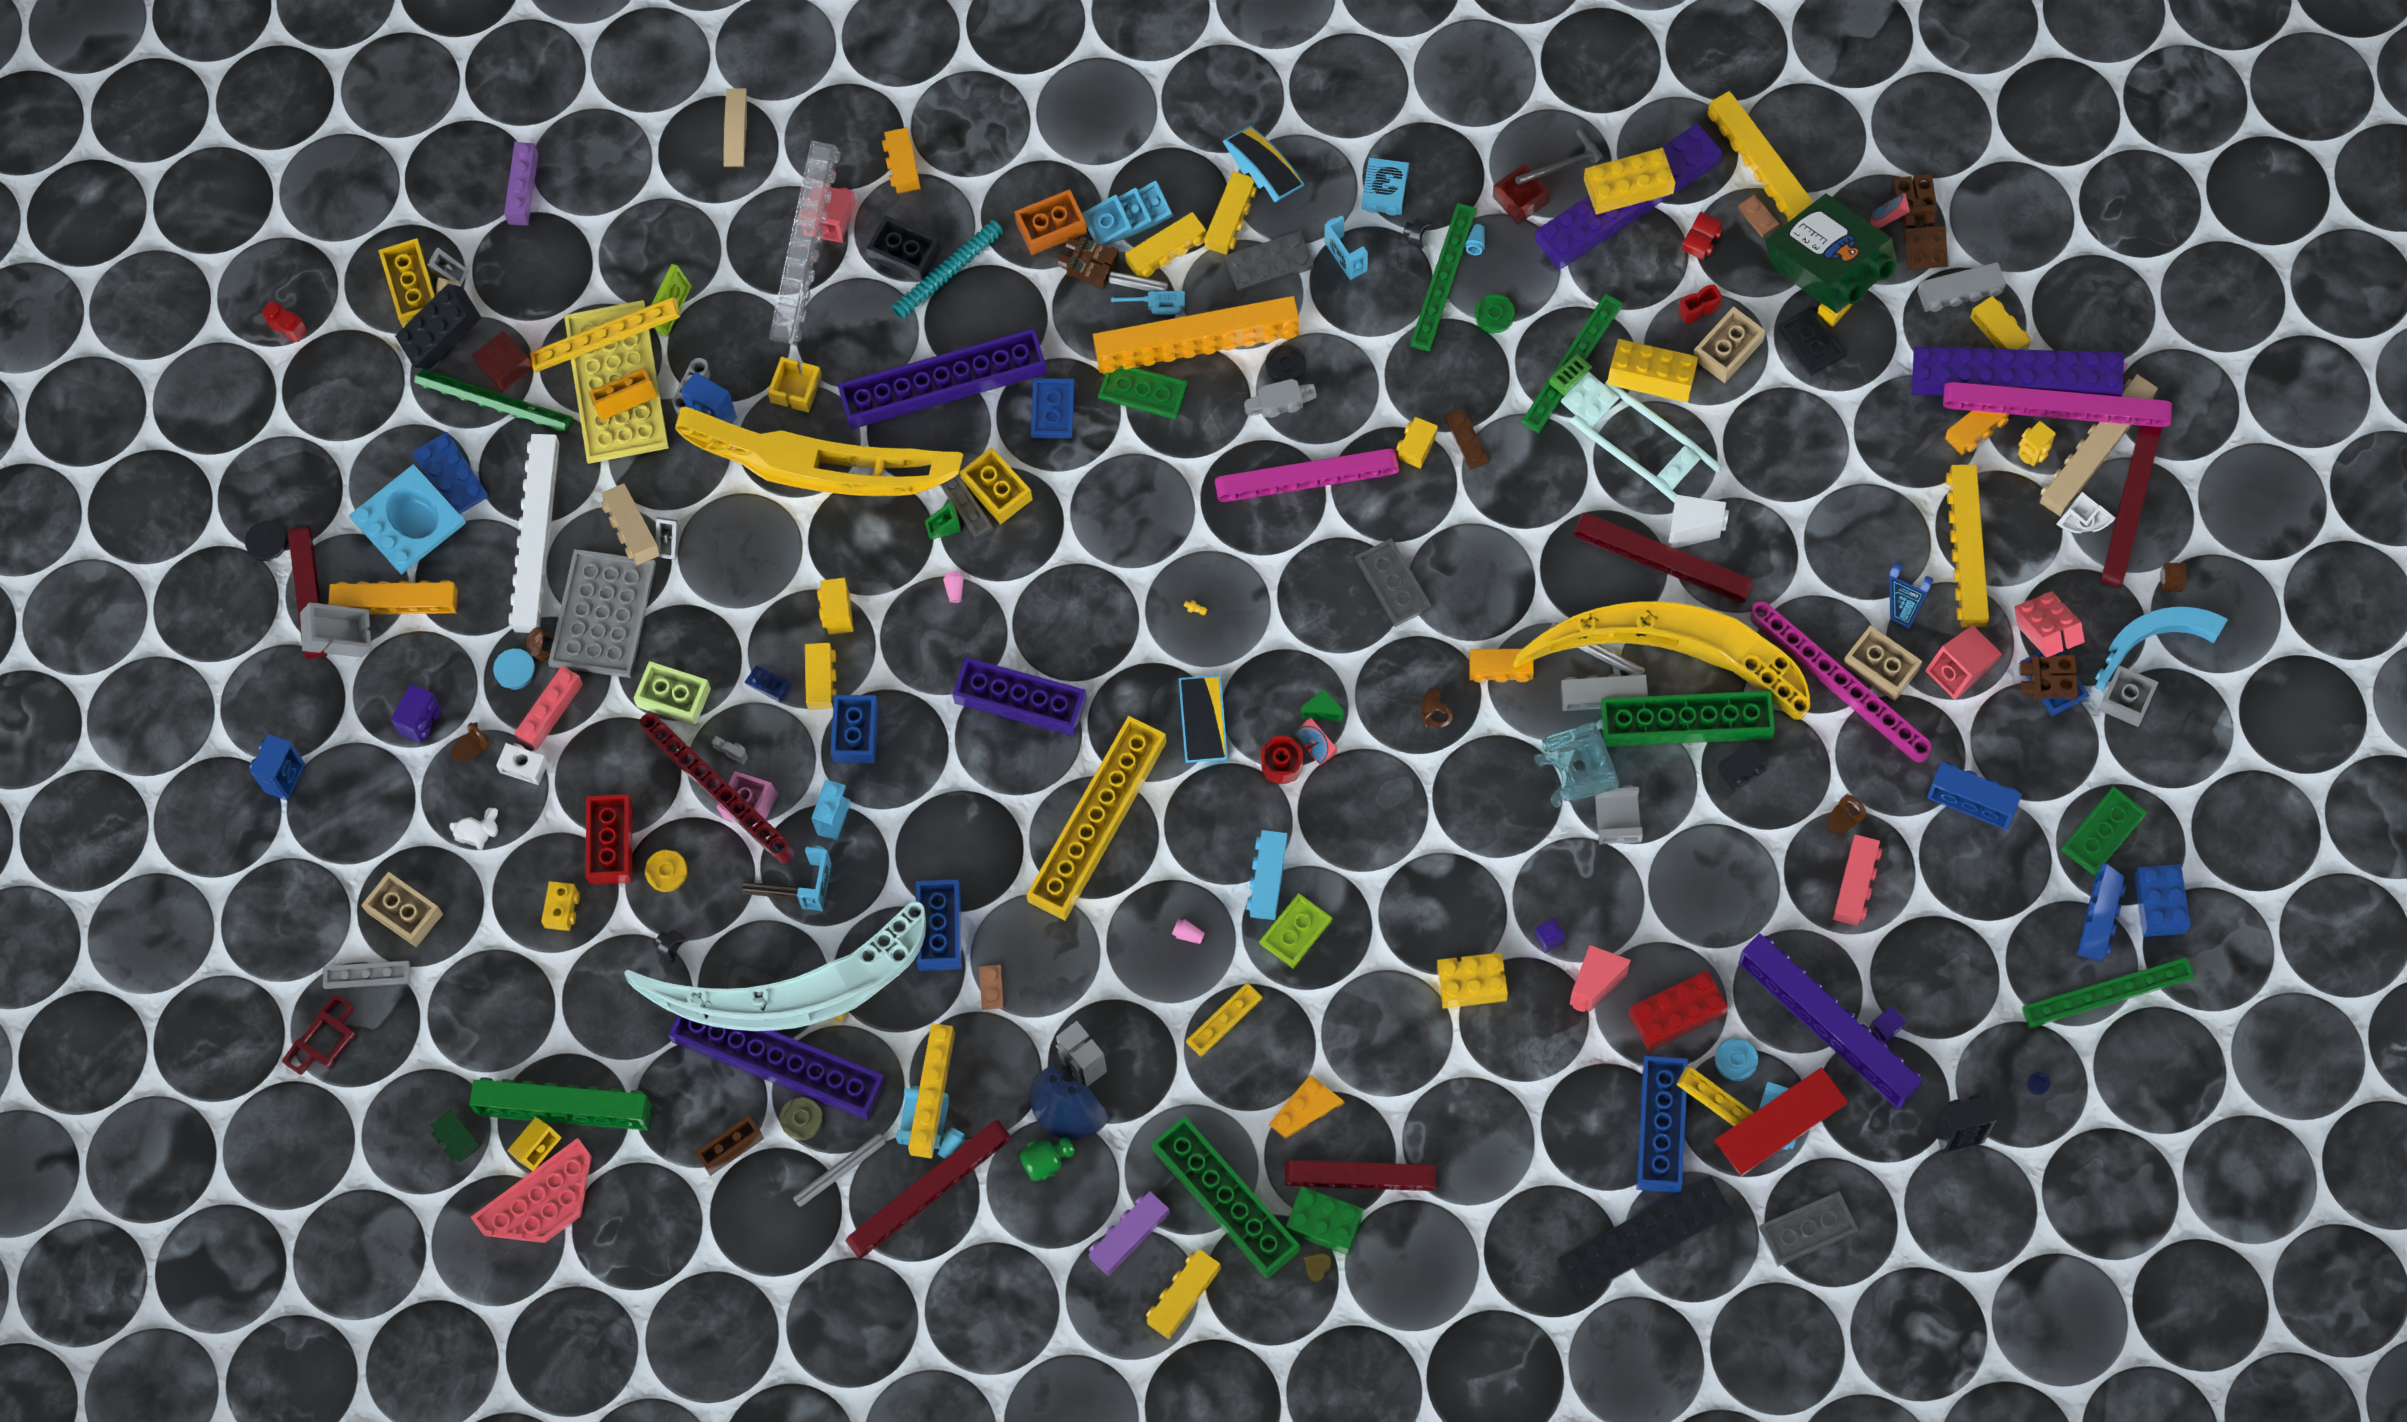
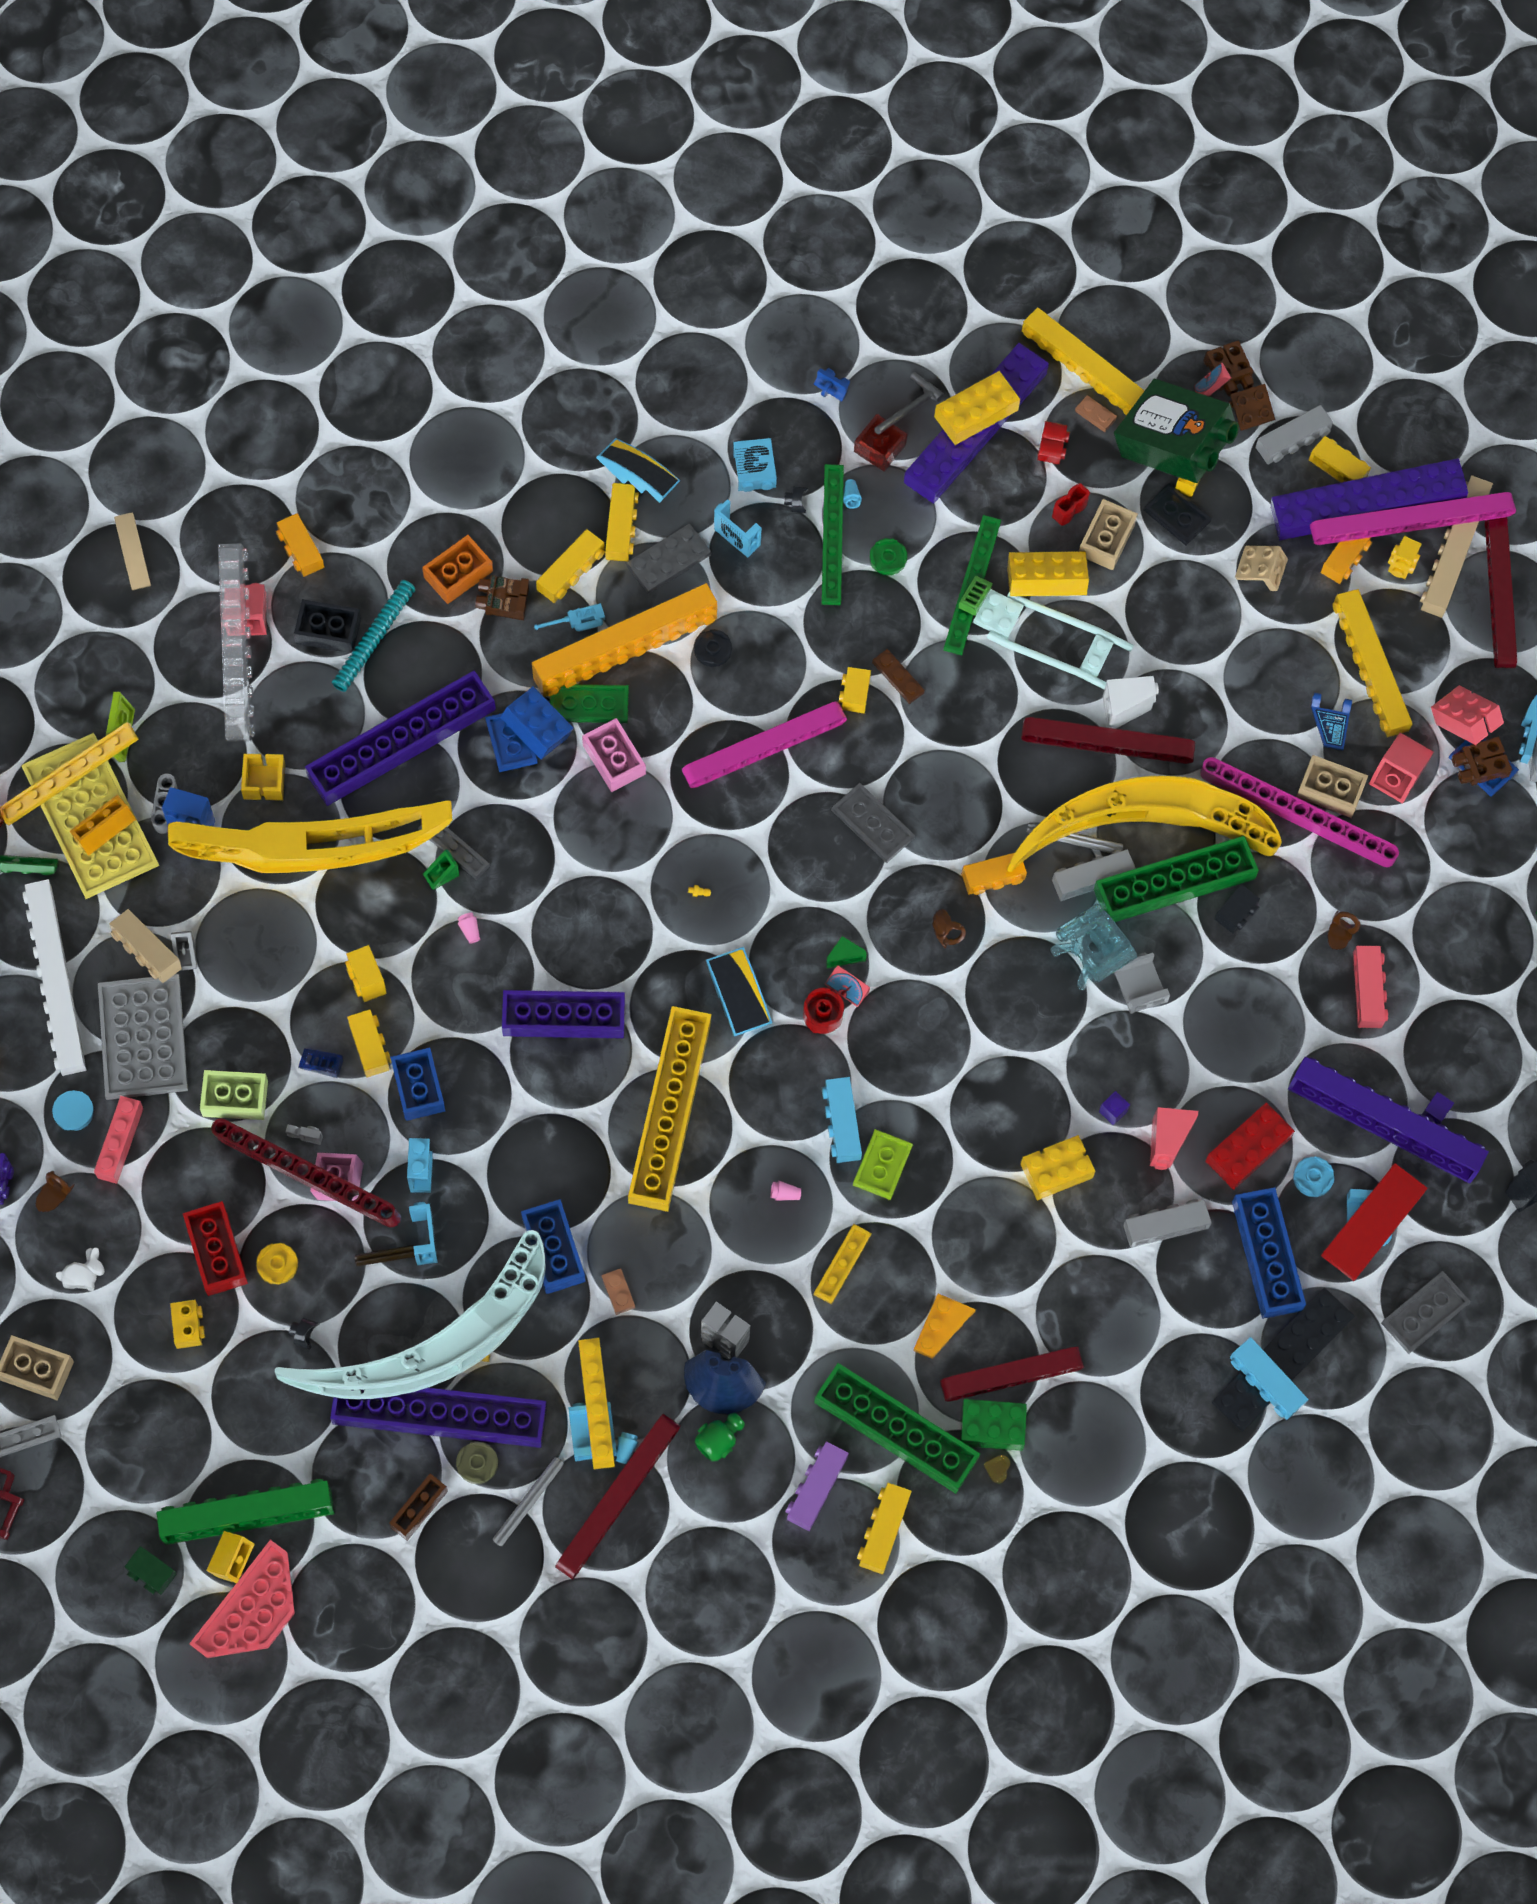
camera: 25 degrees left, 0 degrees up
white brick [496,743,548,785] -> none
reddish brown piece [526,626,554,662] -> none
yellow brick [960,447,1033,525] -> none
medium azure slope [1082,180,1174,246] -> none
light grey axle [1109,271,1168,292] -> none
light grey hinge [1244,379,1316,418] -> none
yellow tile [1676,1066,1754,1126] -> none
blue brick [1927,762,2022,830] -> none
white brick [2056,492,2116,534] -> none
none -> blue brick [501,686,574,759]
none -> bright pink brick [582,718,646,792]
none -> blue hips [814,368,850,401]
none -> light grey brick [1123,1199,1211,1248]
none -> medium azure brick [1230,1337,1309,1420]
none -> tan bracket [1235,546,1288,591]

